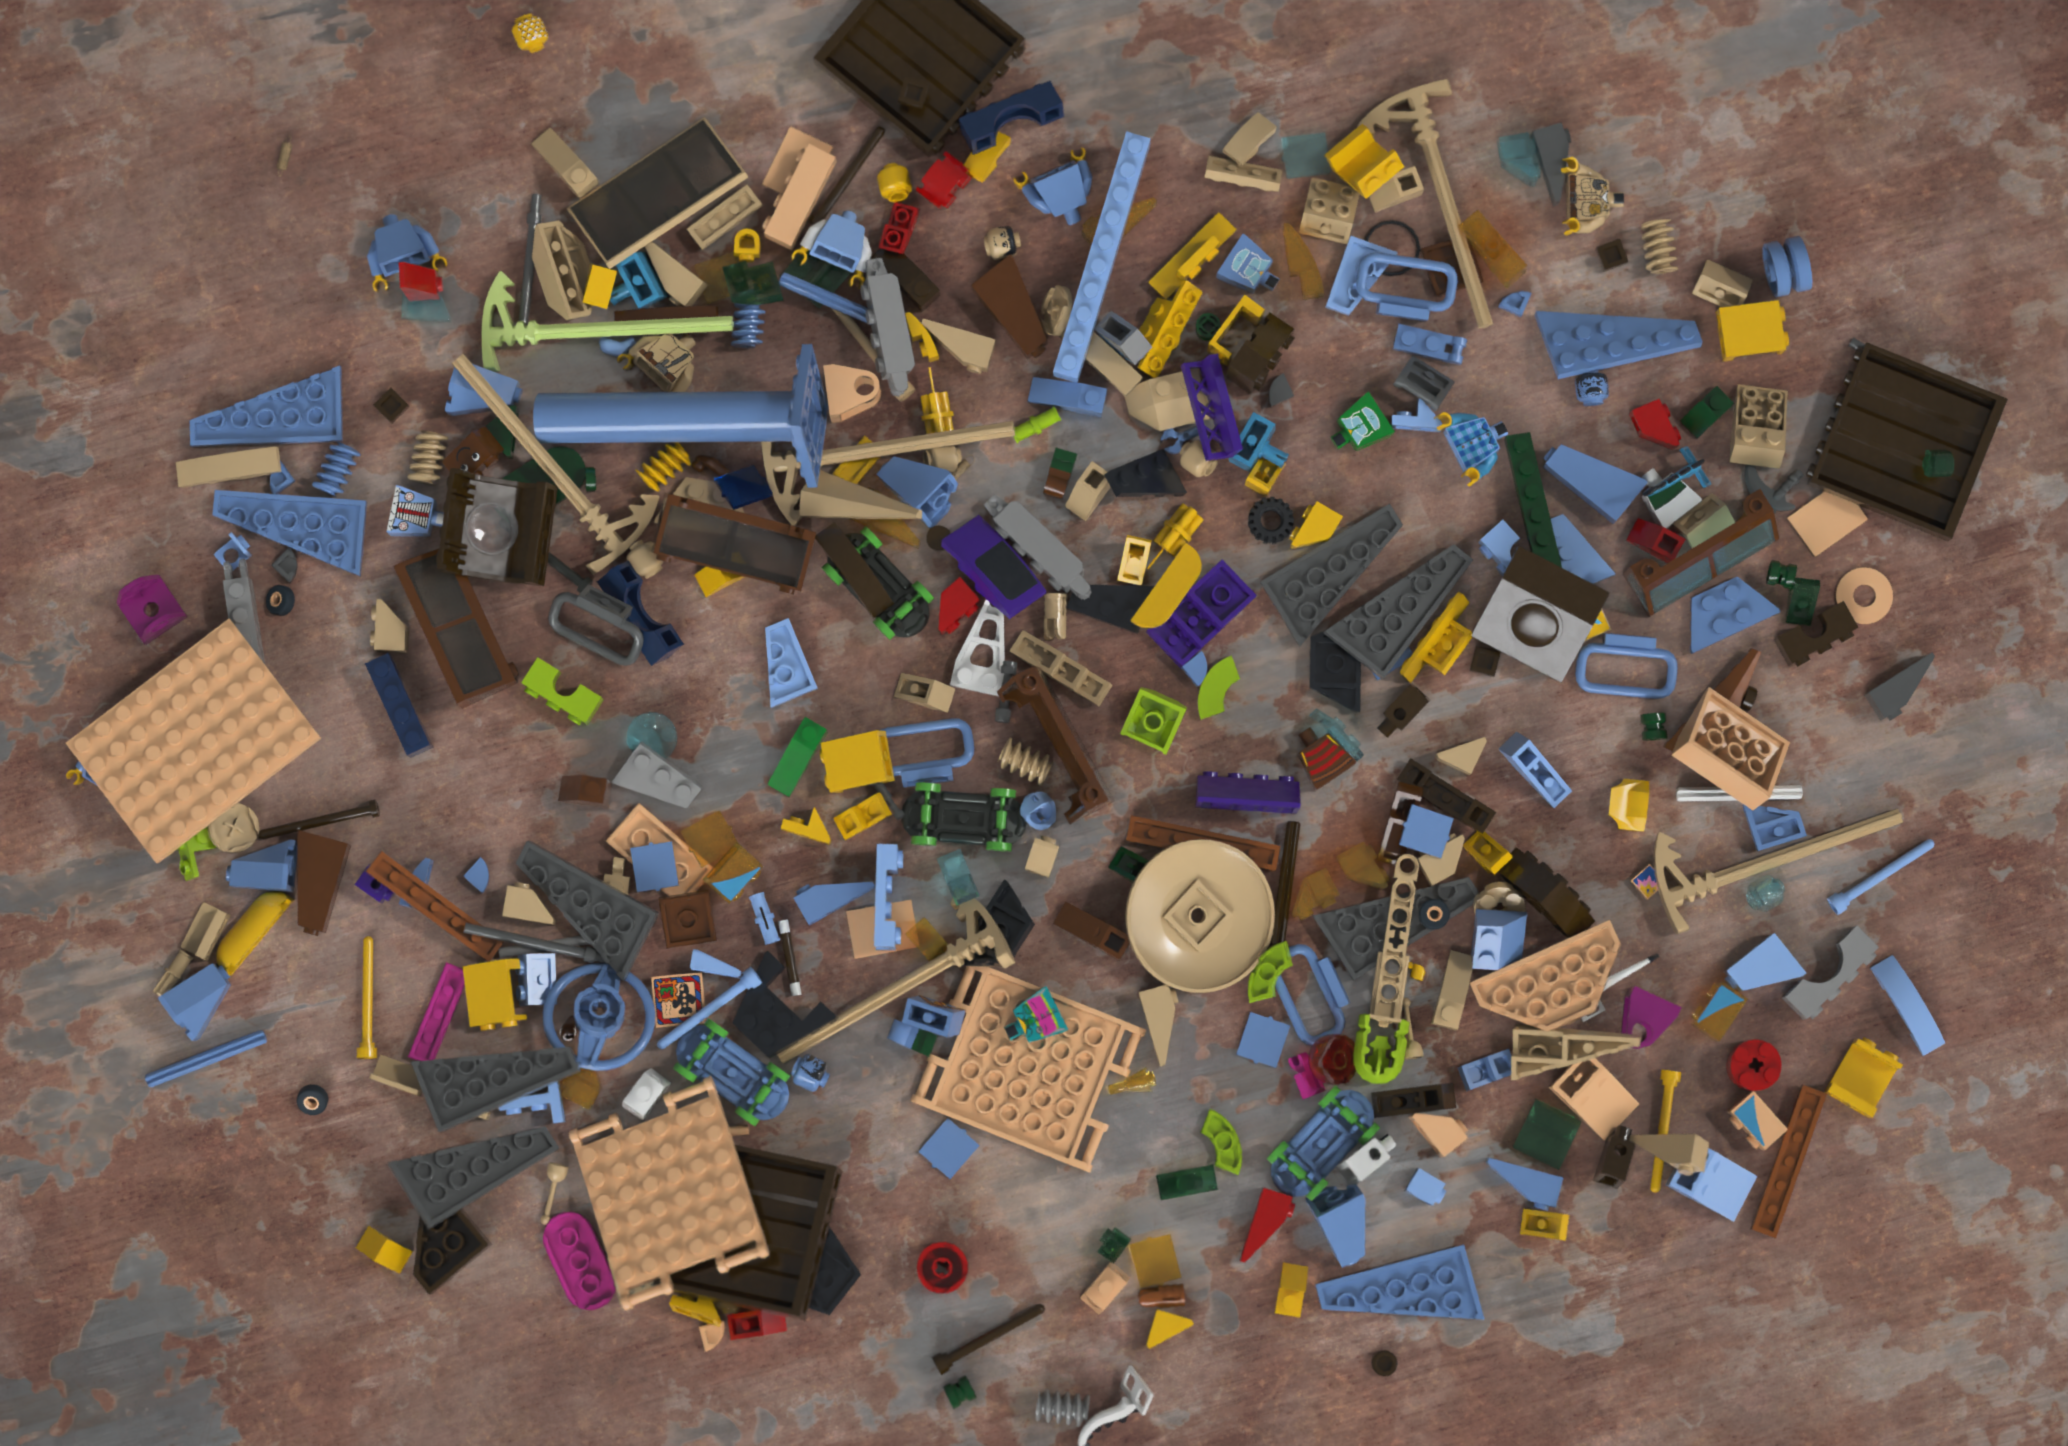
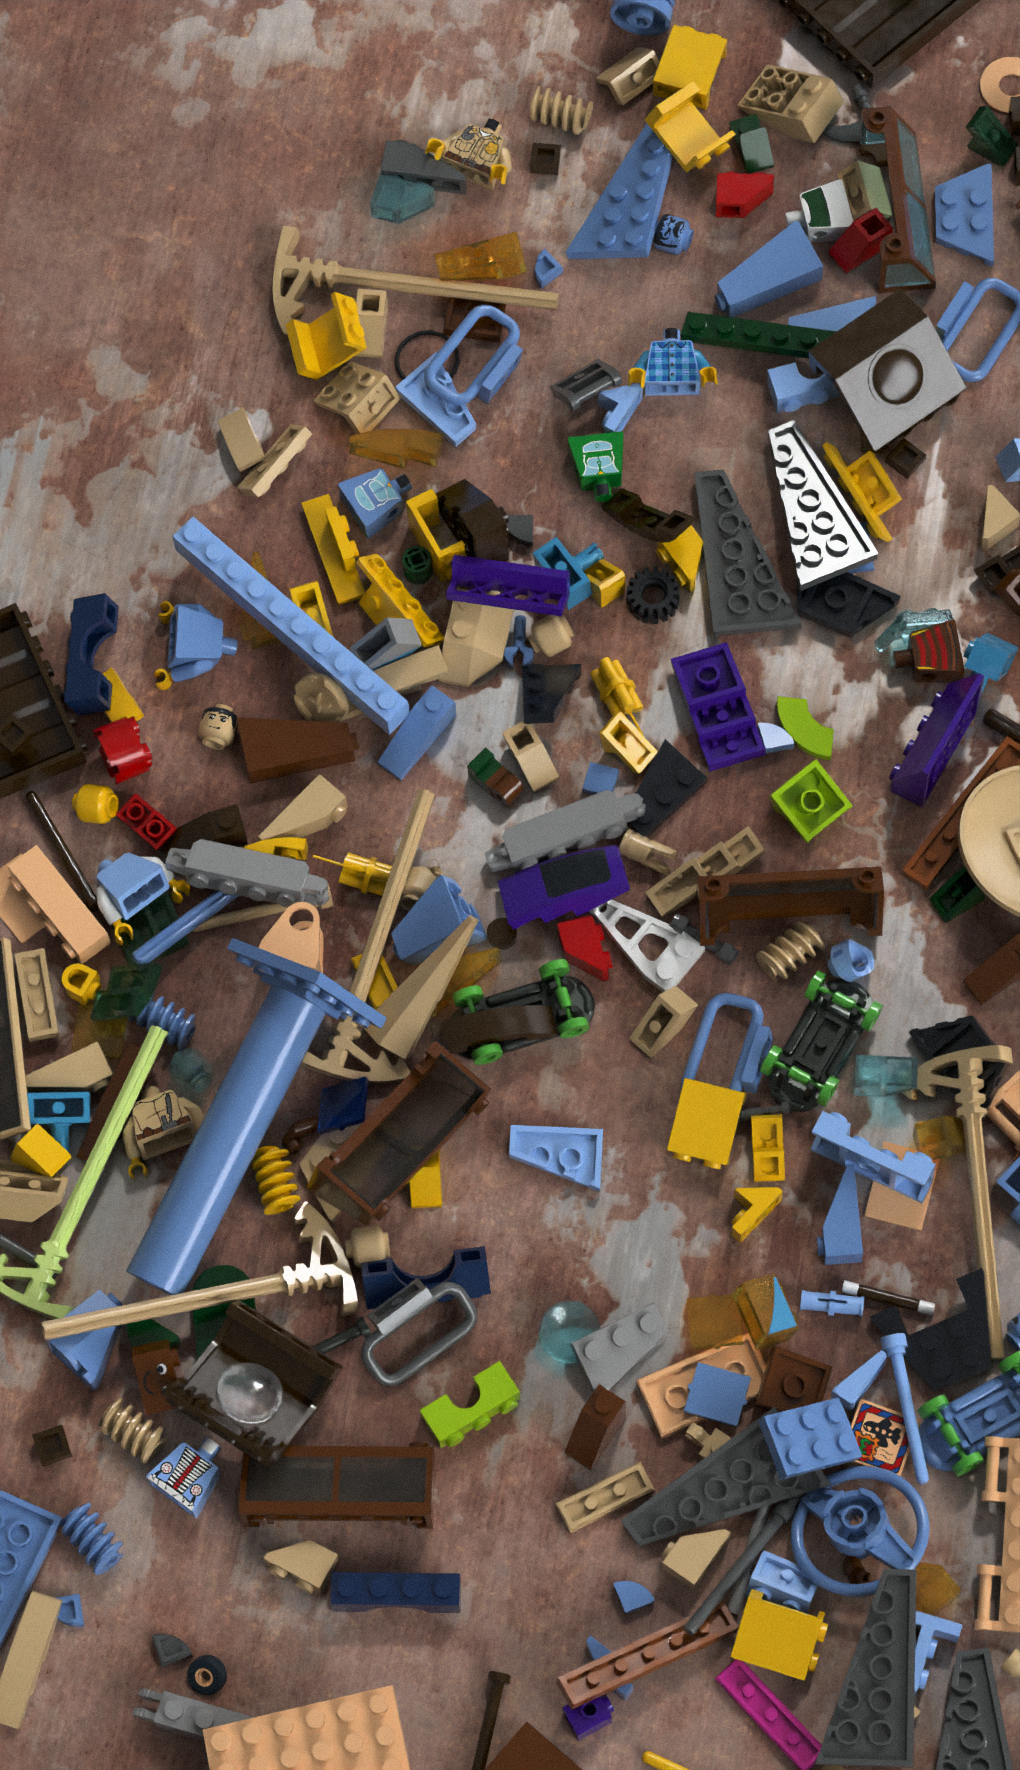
camera: 60 degrees left, 15 degrees down
medium blue wing [213,490,367,577] -> none
light blue bracket [214,532,252,571] -> none
dark green tile [585,467,596,492] -> none
light blue arm [599,336,636,357] -> none
white torso [622,1068,672,1122] -> none
green slope [767,717,828,798] -> none
lime pin [1013,407,1061,443] -> none
tan slope [1025,835,1059,878] -> none
yellow brick [1131,543,1202,628] -> none
clear light blue piece [1282,132,1330,179] -> none
dark brown torso [1377,683,1431,738] -> none
medium blue plate [1393,324,1467,365] -> none
dark azure piece [1643,446,1712,496] -> none
dark green wheel [1766,560,1797,589] -> none
light nougat window [1787,491,1868,557] -> none
none -> clear light blue head [168,1048,214,1093]
none -> yellow slope [289,581,333,636]
none -> tan tile [555,1462,655,1533]
none -> medium blue tile [582,762,619,795]
none -> dark brown slope [601,488,695,543]
none -> yellow panel [644,81,736,173]
none -> medium blue plate [758,1397,862,1480]
none -> dark azure brick [963,633,1019,698]

